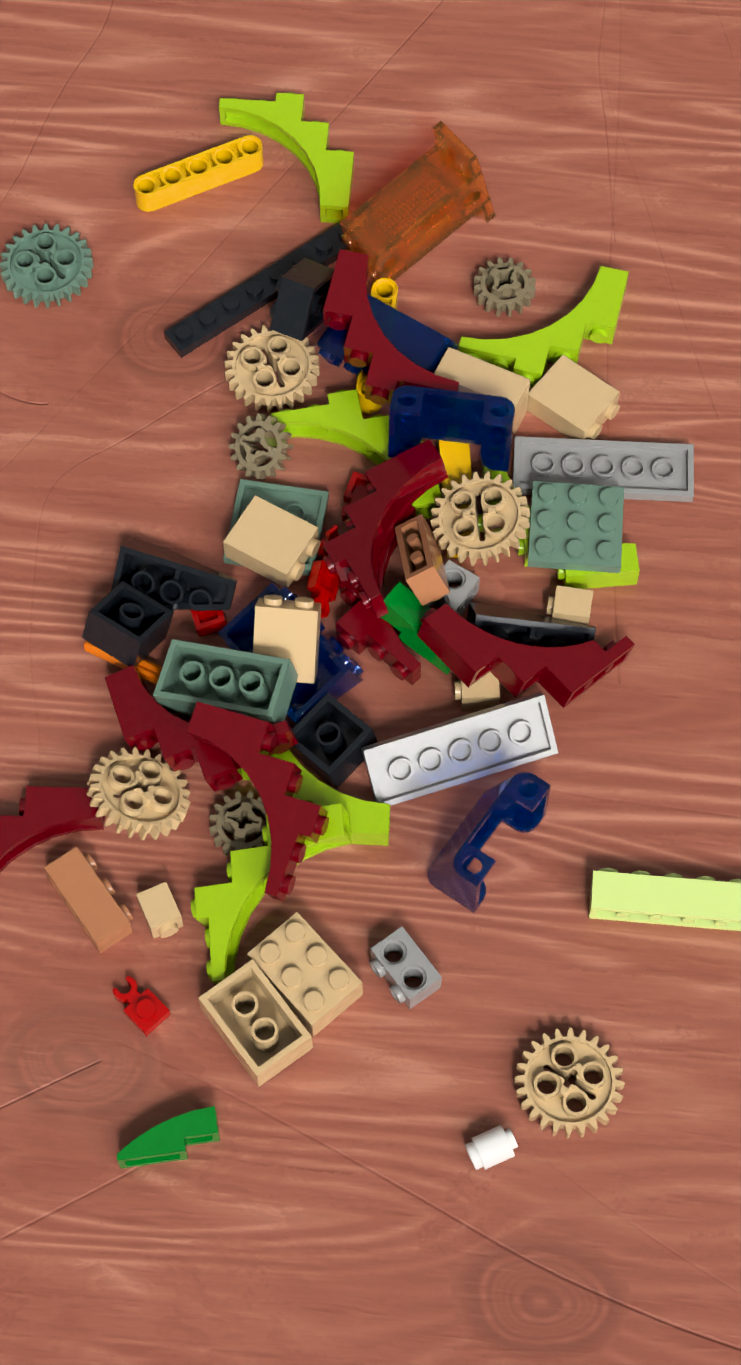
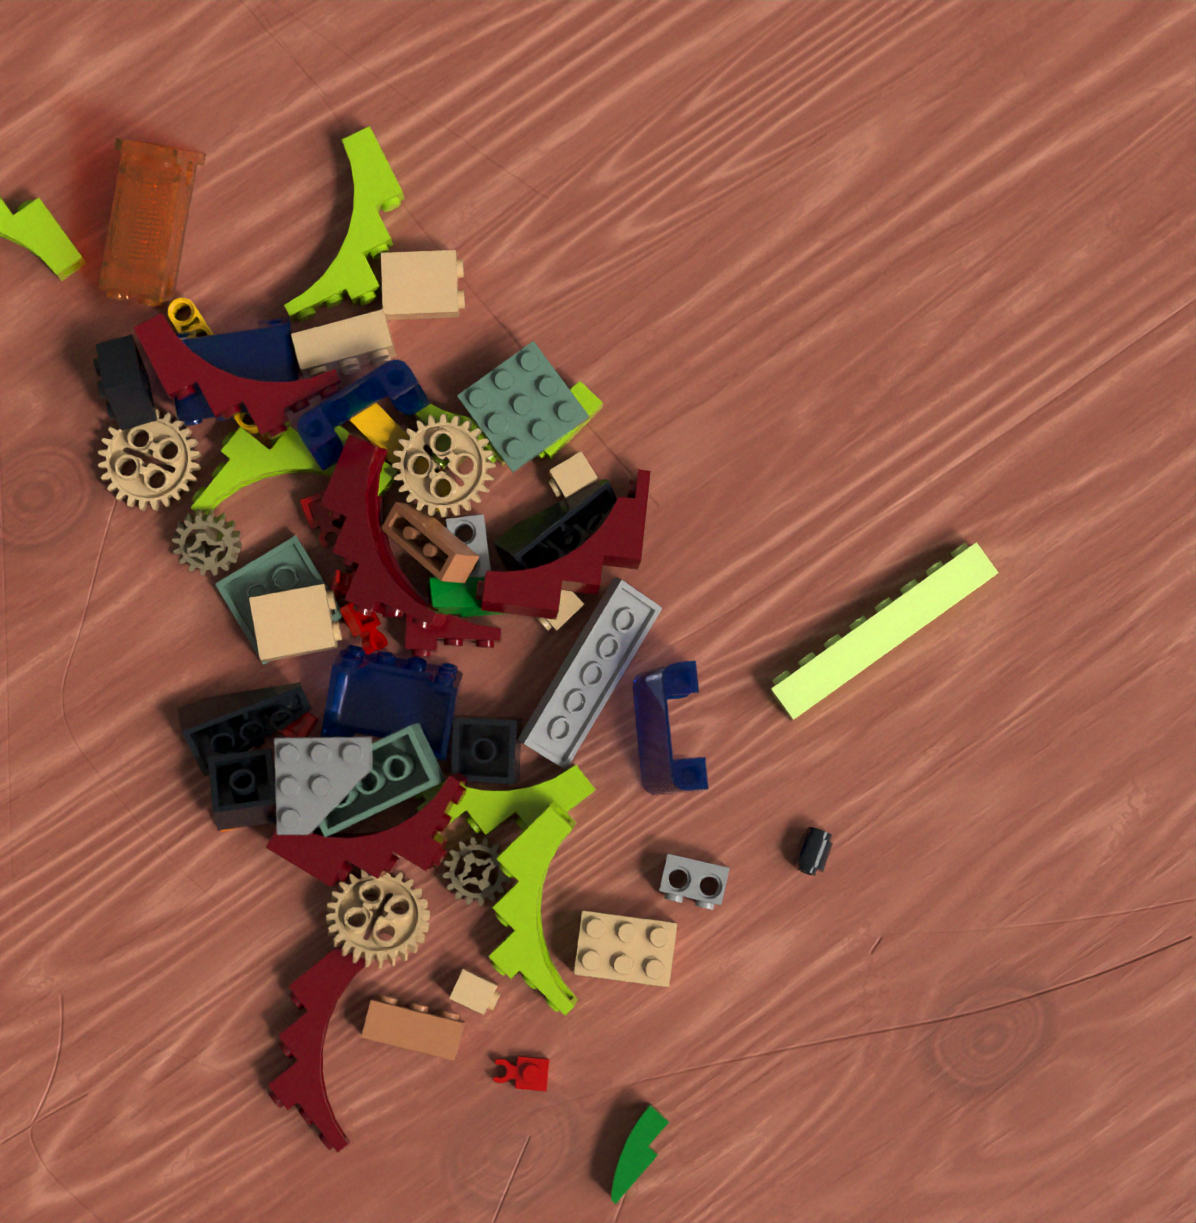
camera: 40 degrees left, 20 degrees up
black plate [164,216,367,358] -> none
dark red arch [186,701,329,902] -> none
tan brick [198,959,313,1087] -> none
tan brick [253,595,321,684] -> none
white brick [465,1125,518,1170] -> none
dark tan gear [473,257,536,317] -> none
light grey plate [513,436,694,502] -> none
tan gear [514,1028,625,1139] -> none
none -> light grey plate [274,736,373,835]
none -> black brick [793,827,833,876]

